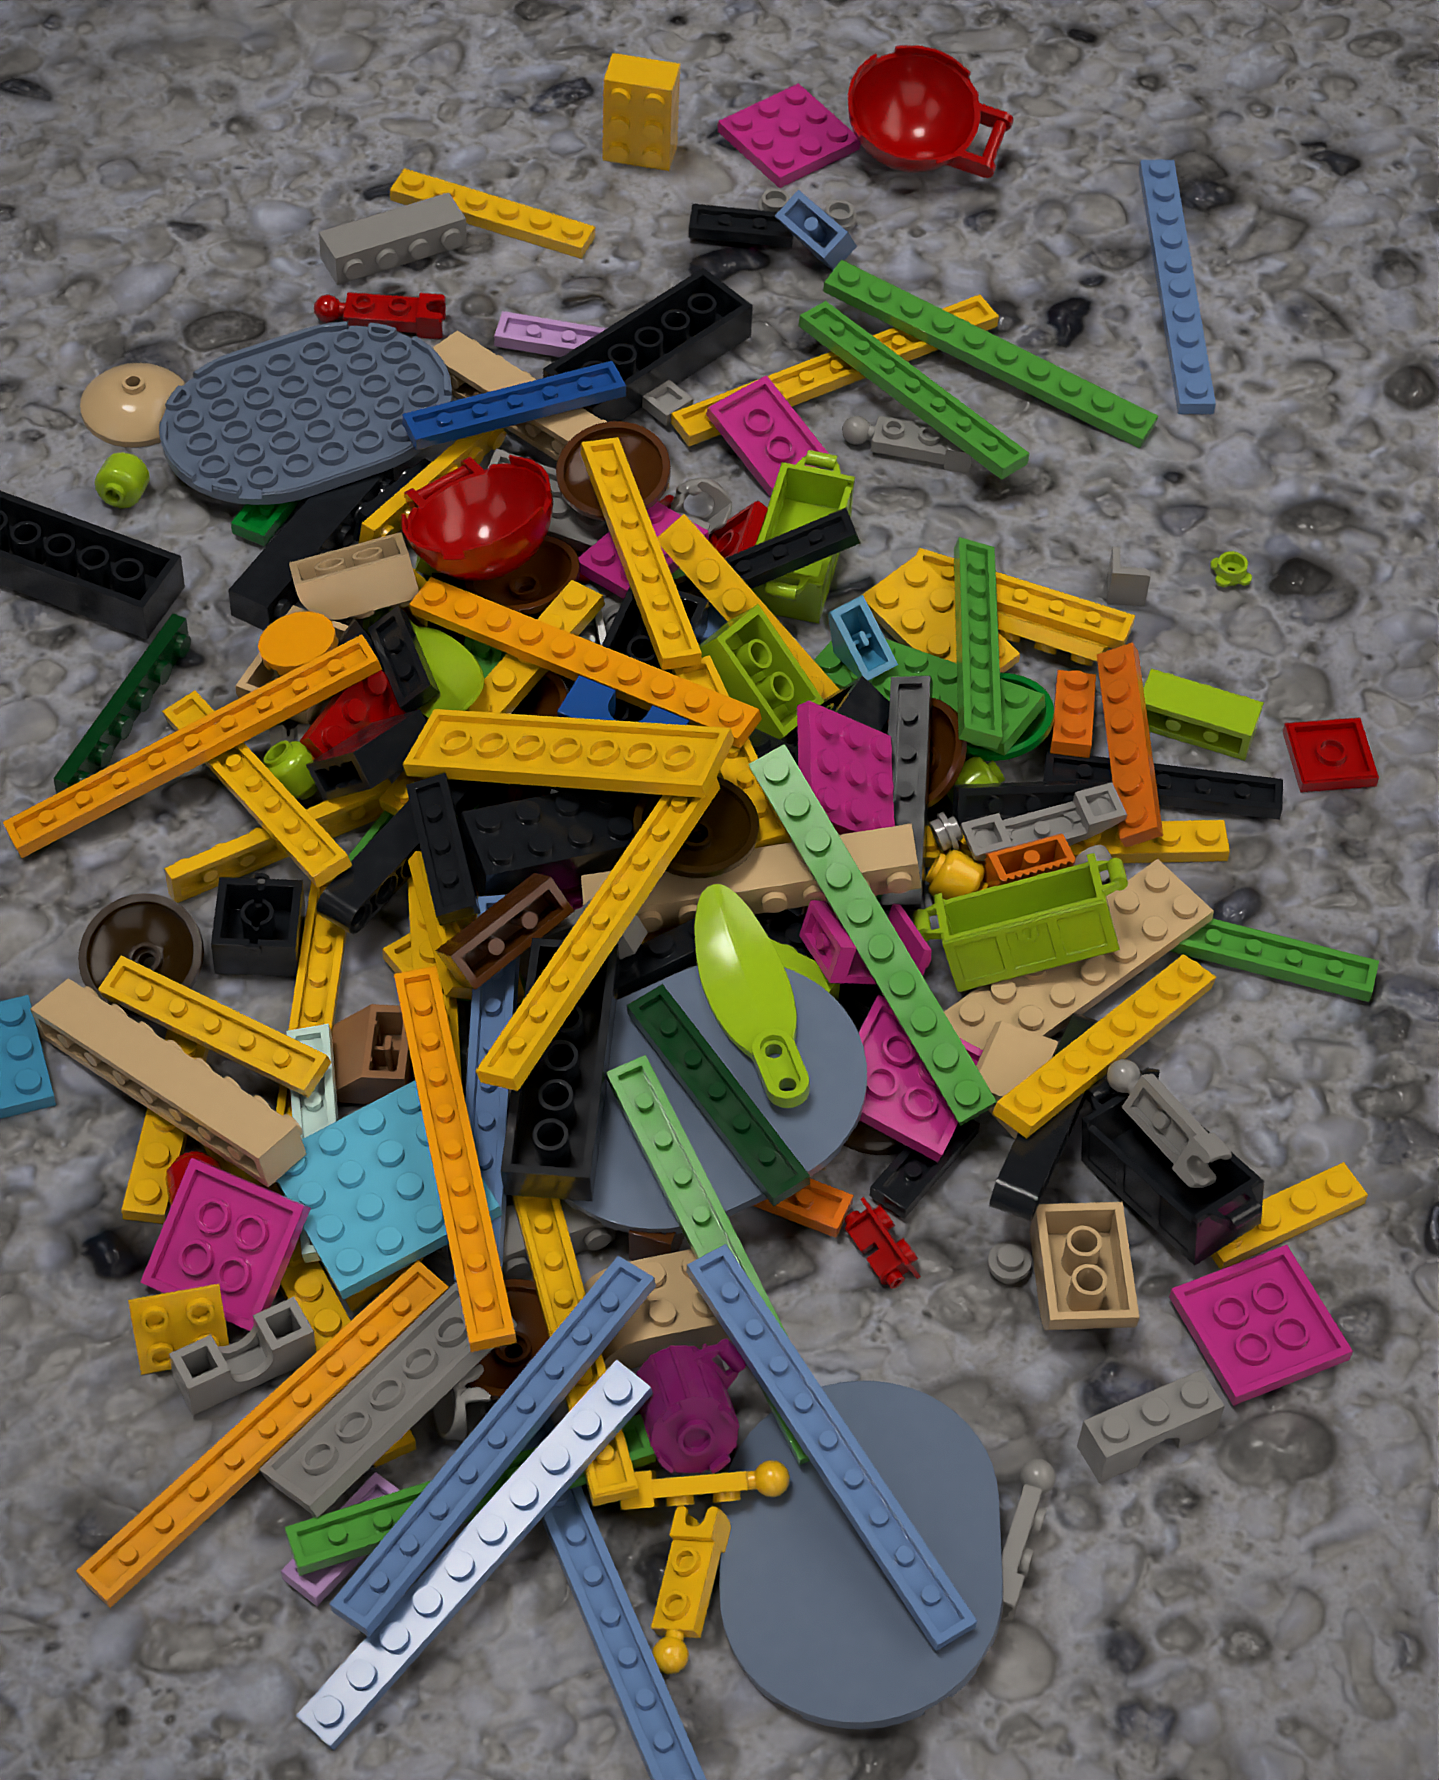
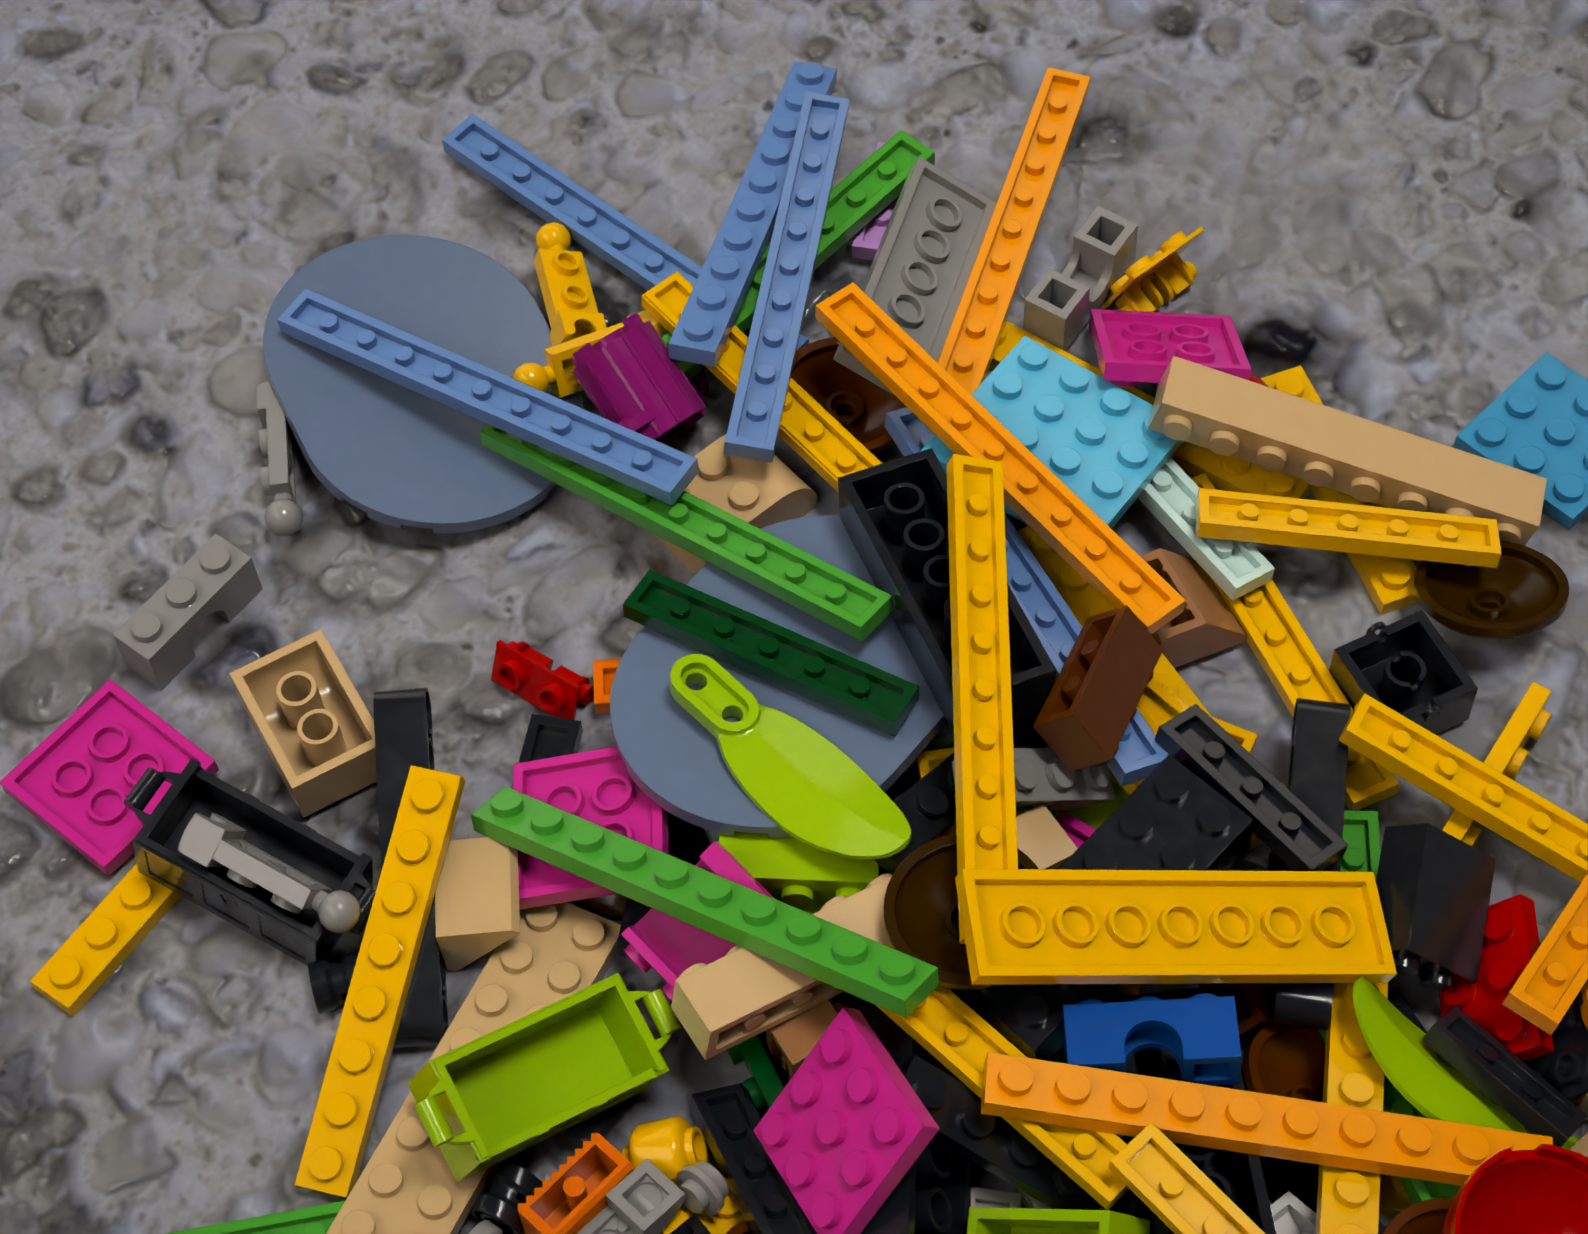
camera: 160 degrees right, 5 degrees up
lime head [263,740,318,799] -> none

